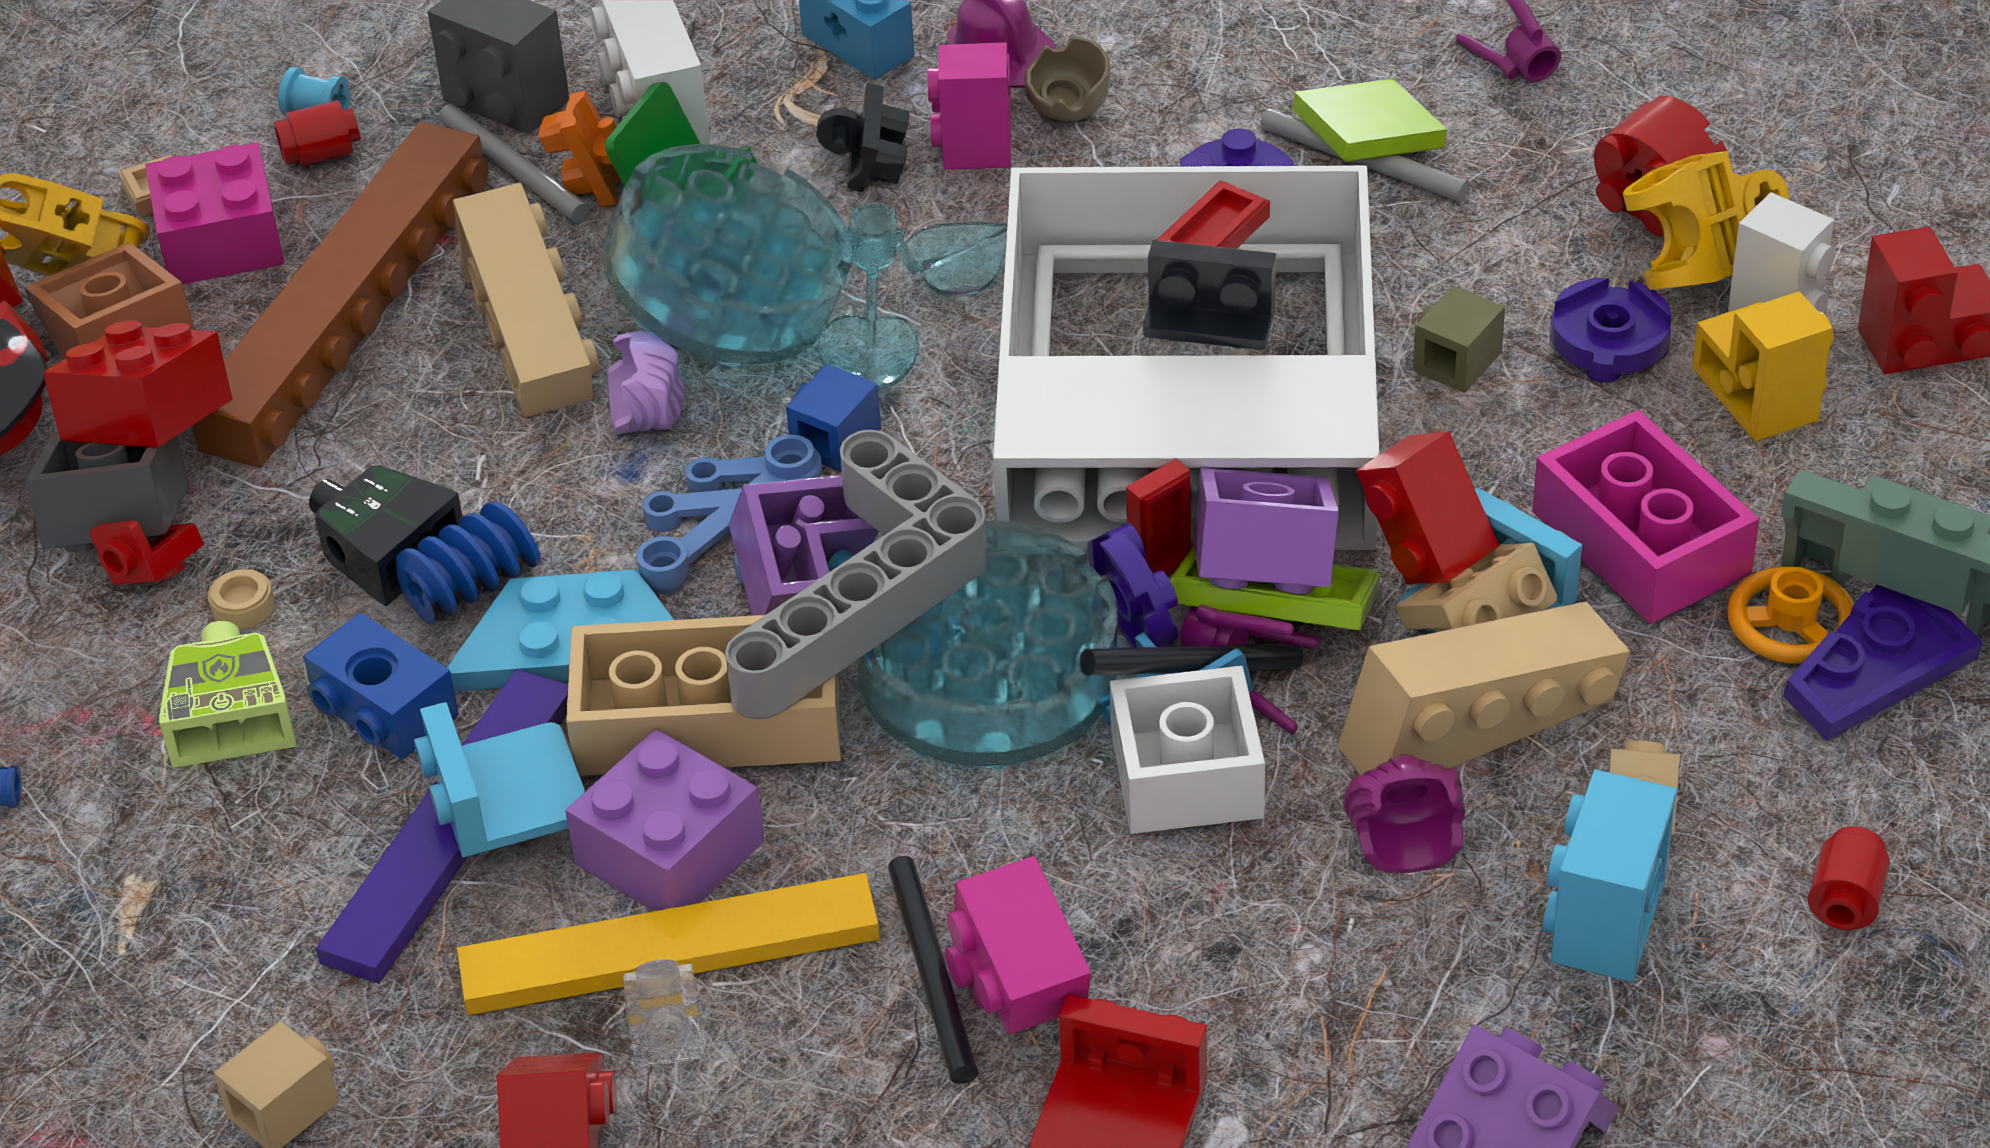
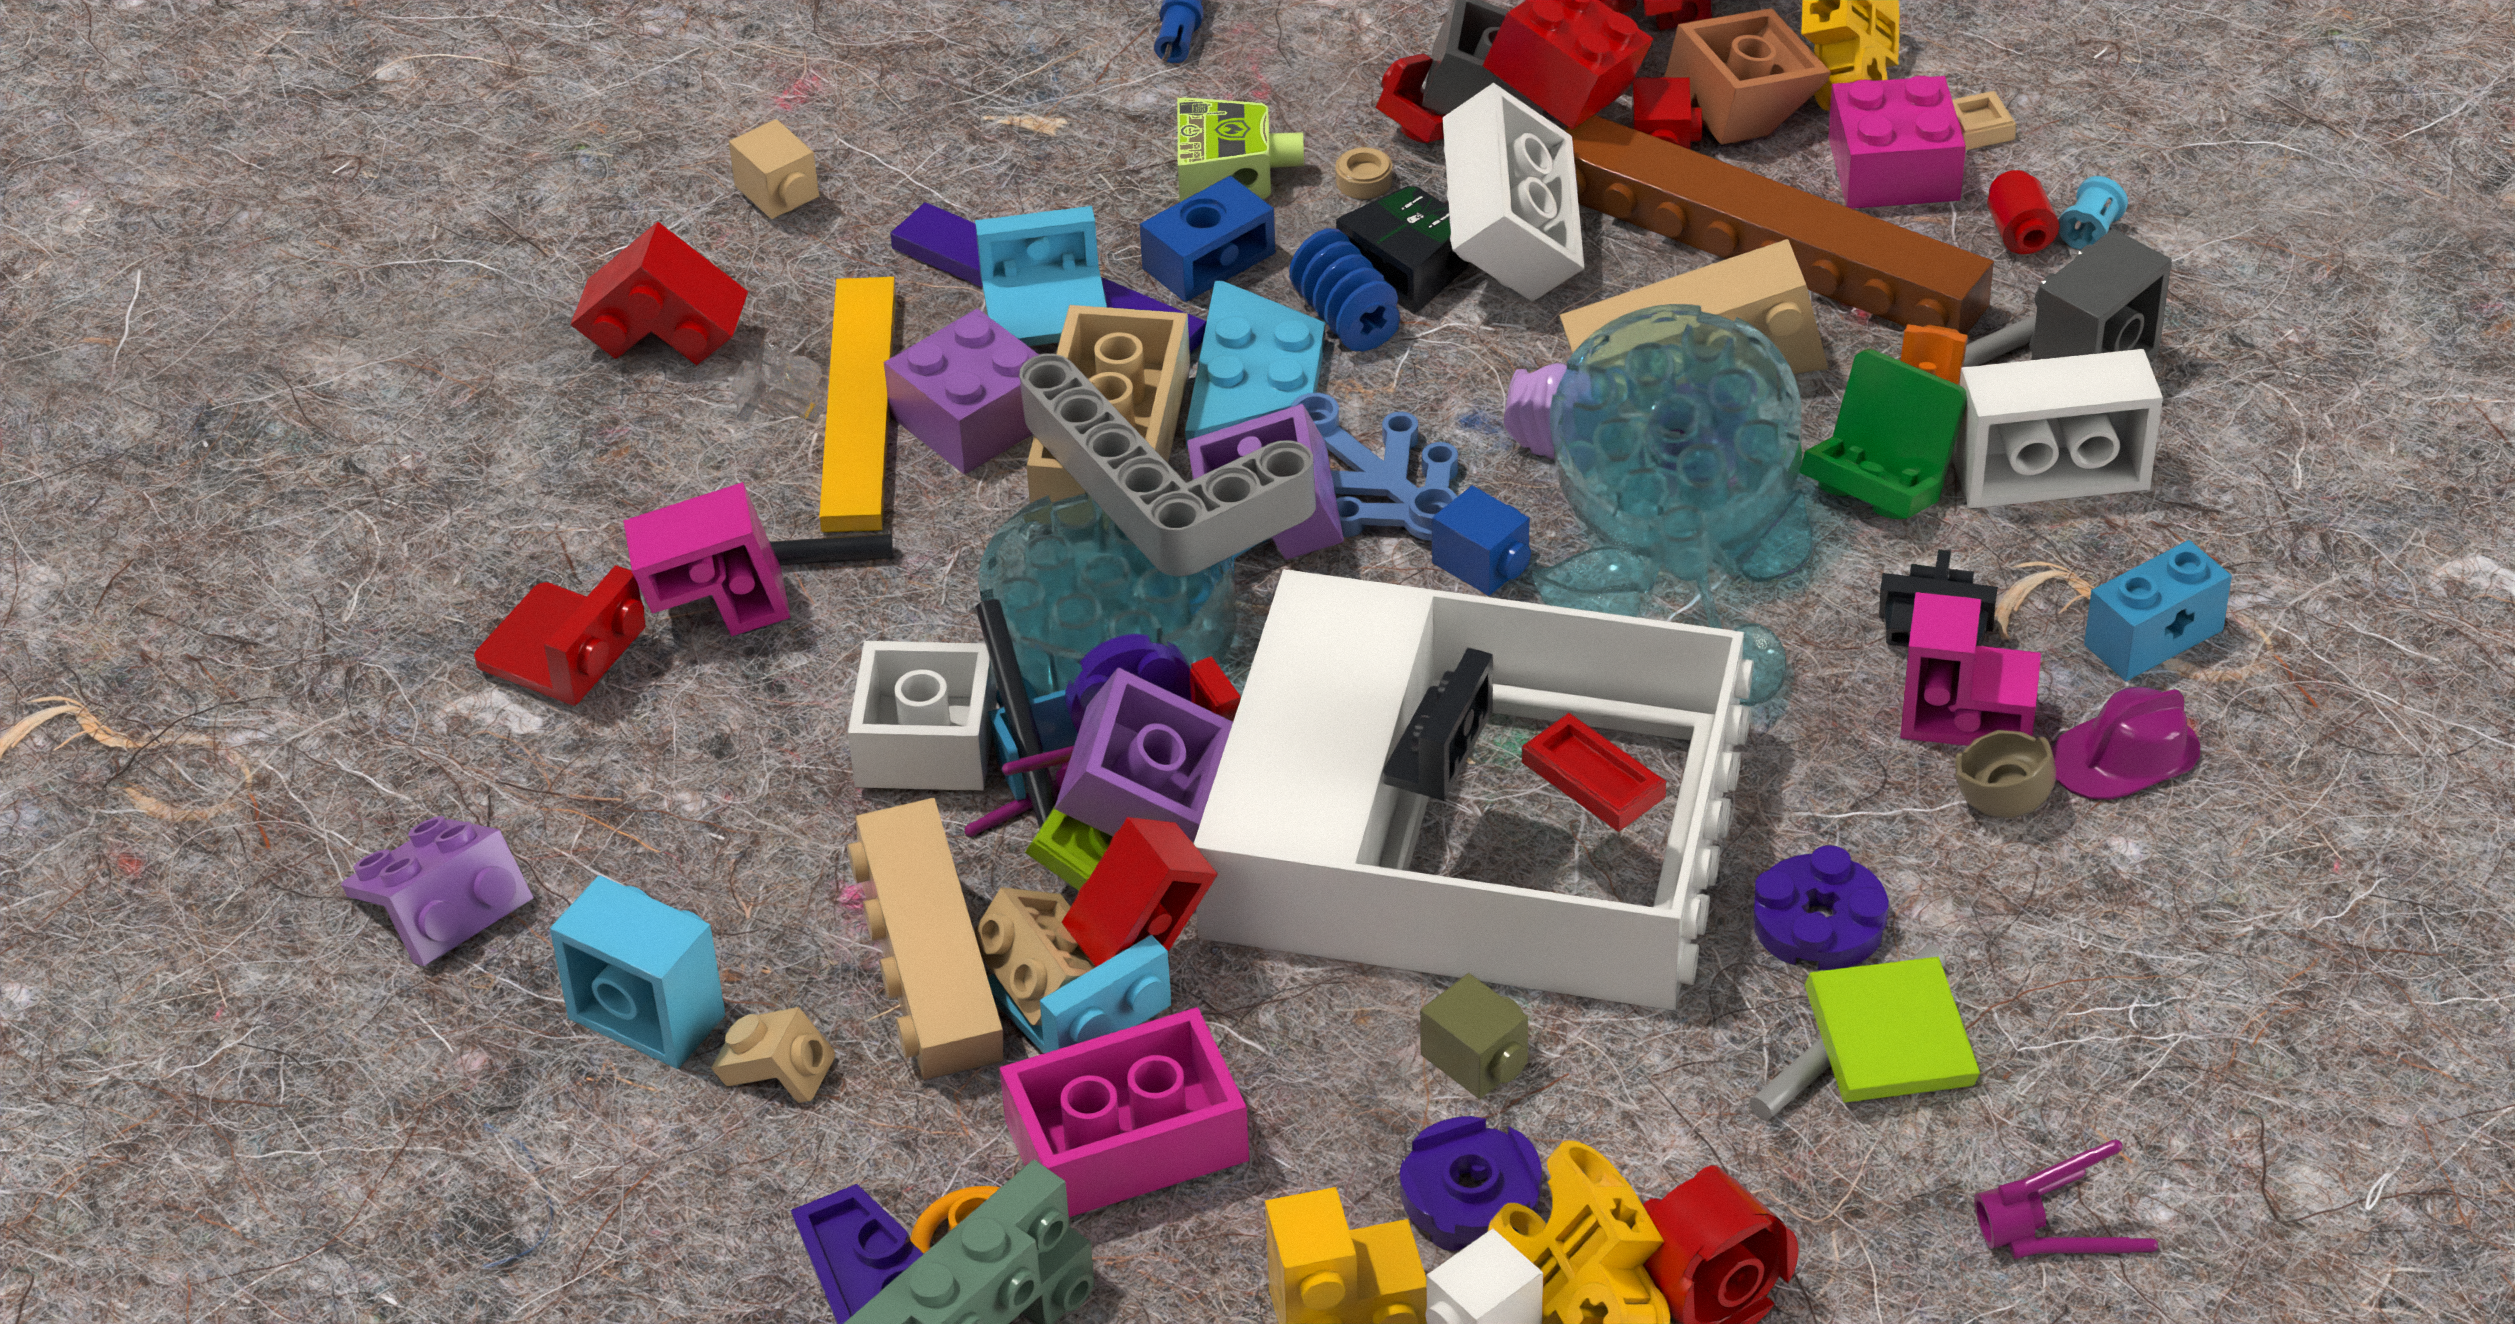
camera: 100 degrees right, 0 degrees up
magenta hair [1343,754,1465,873] -> none
red brick [1808,826,1890,930] -> none
none -> white brick [1443,83,1585,302]

